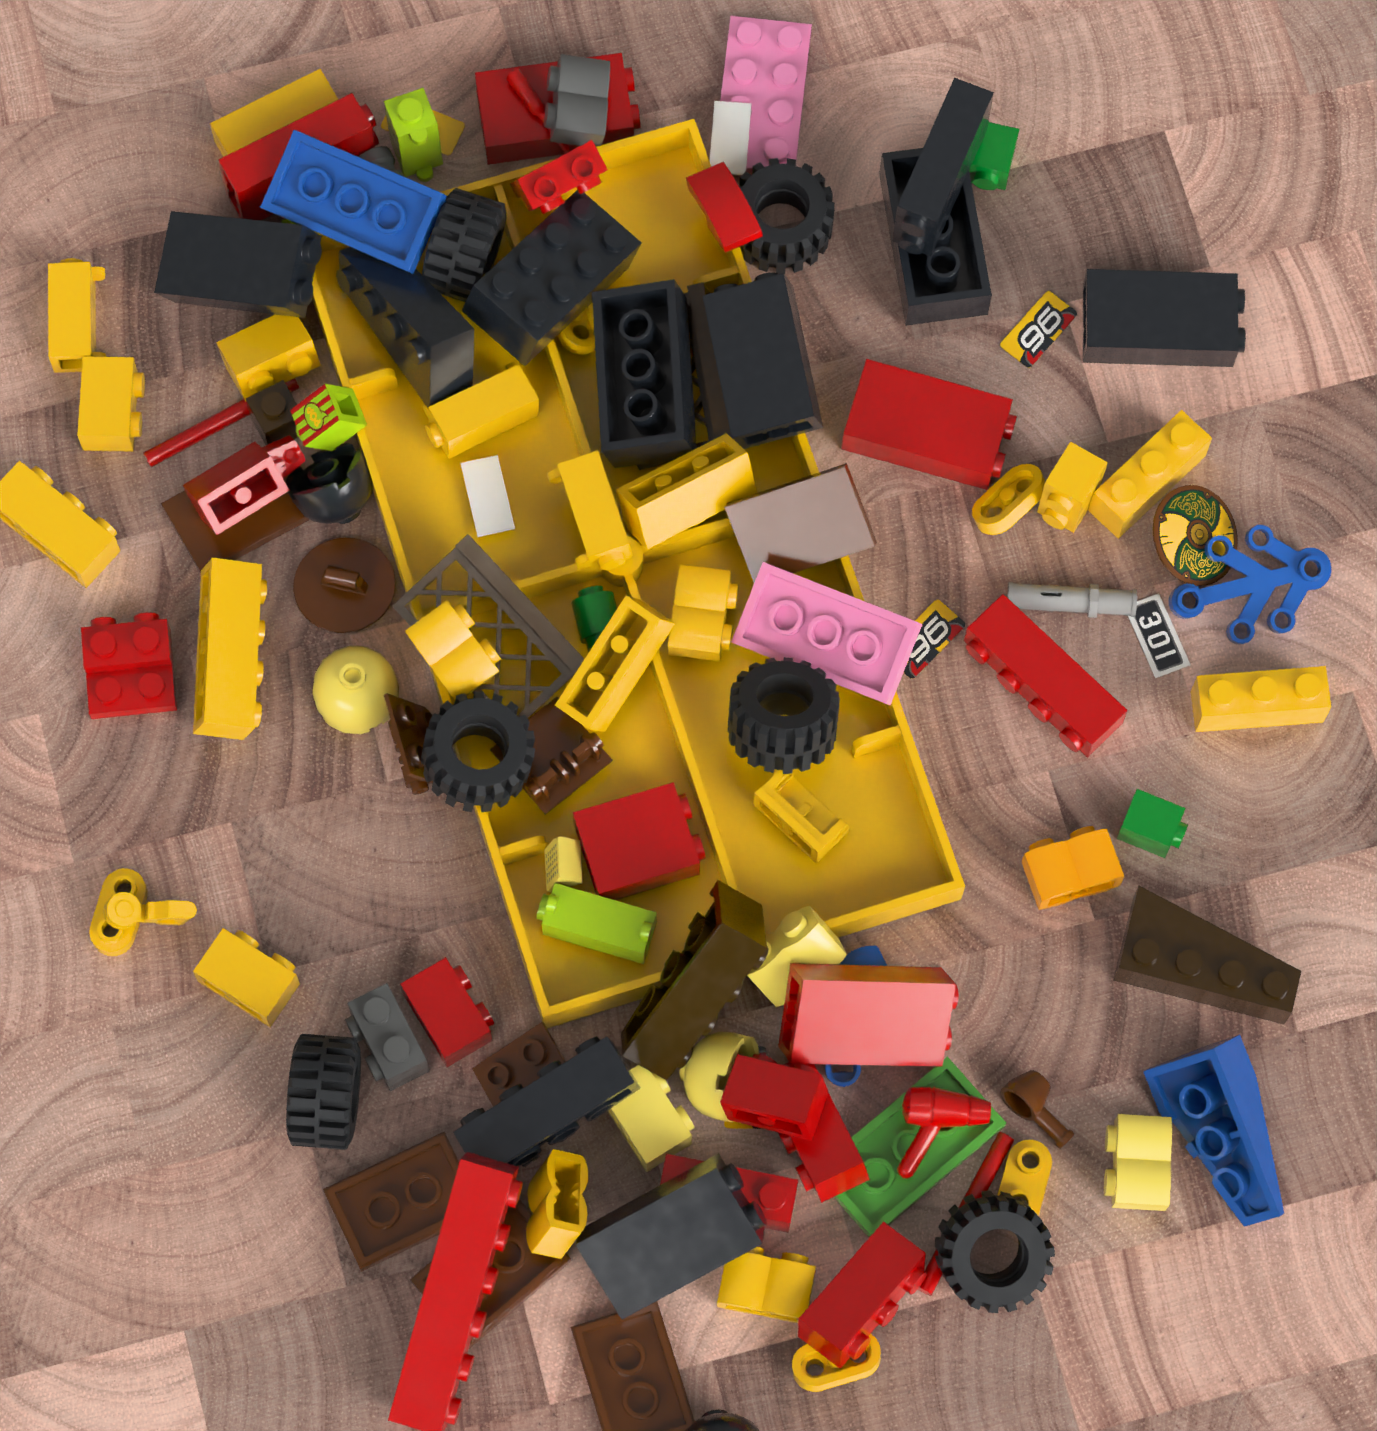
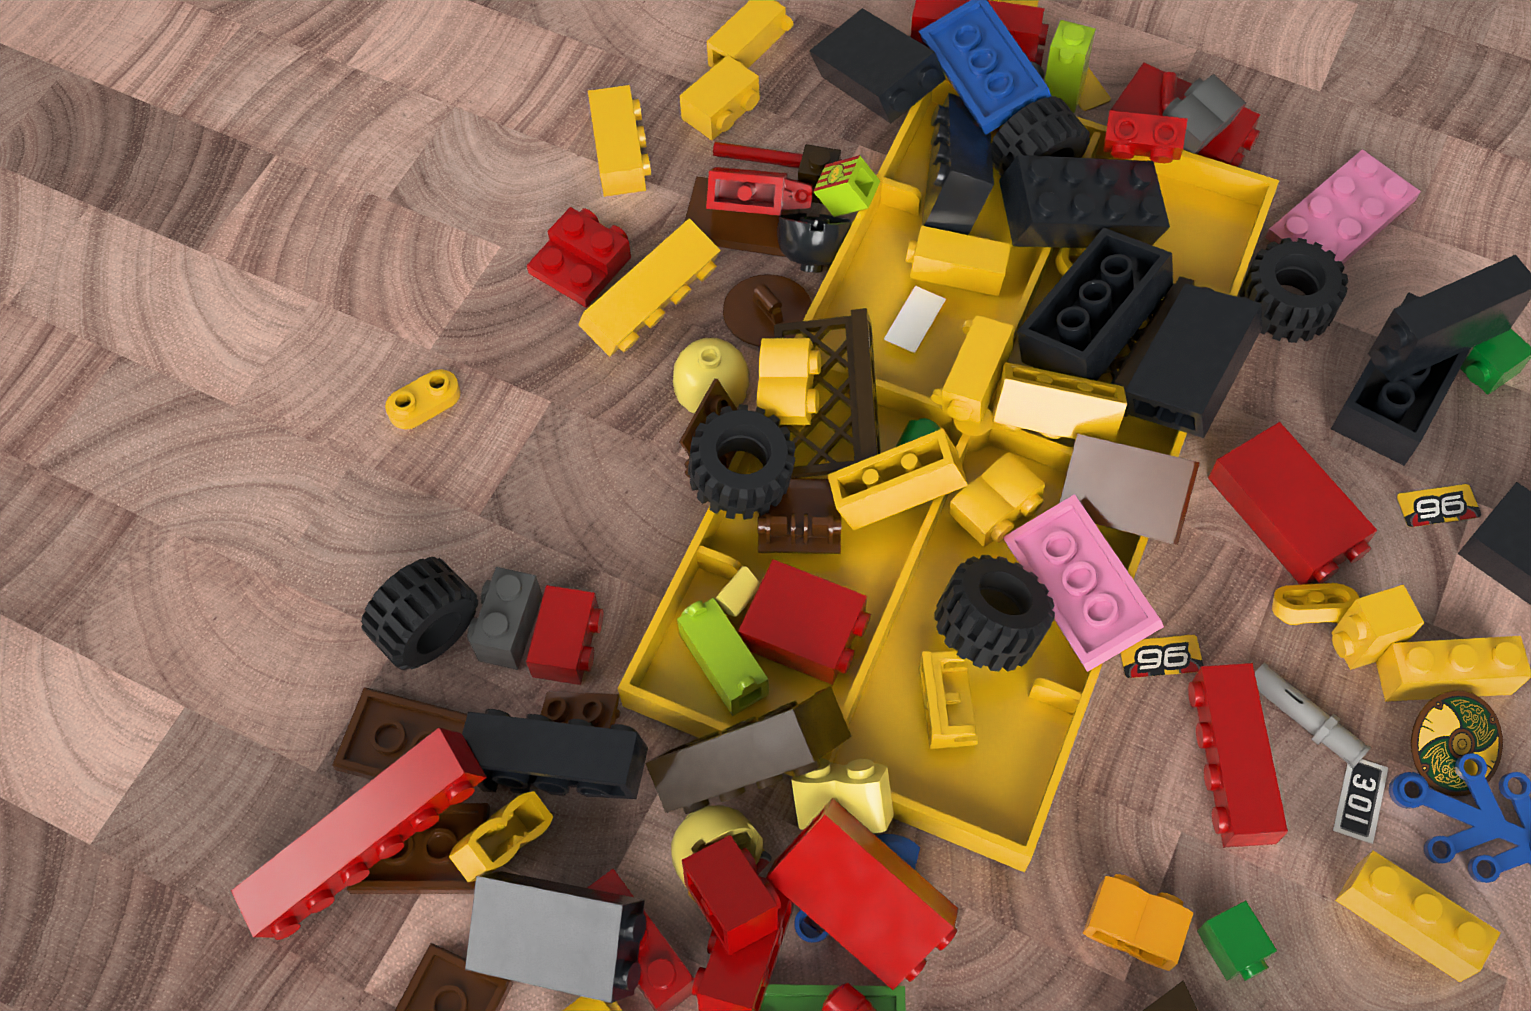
camera: 45 degrees right, 10 degrees down
yellow piece [103,892,197,929] -> none
yellow brick [193,928,300,1028] -> none
yellow brick [216,315,321,402] -> none
light yellow brick [608,1065,695,1172] -> none
red slope [686,161,763,253] -> none
white sticker [710,101,751,175] -> none

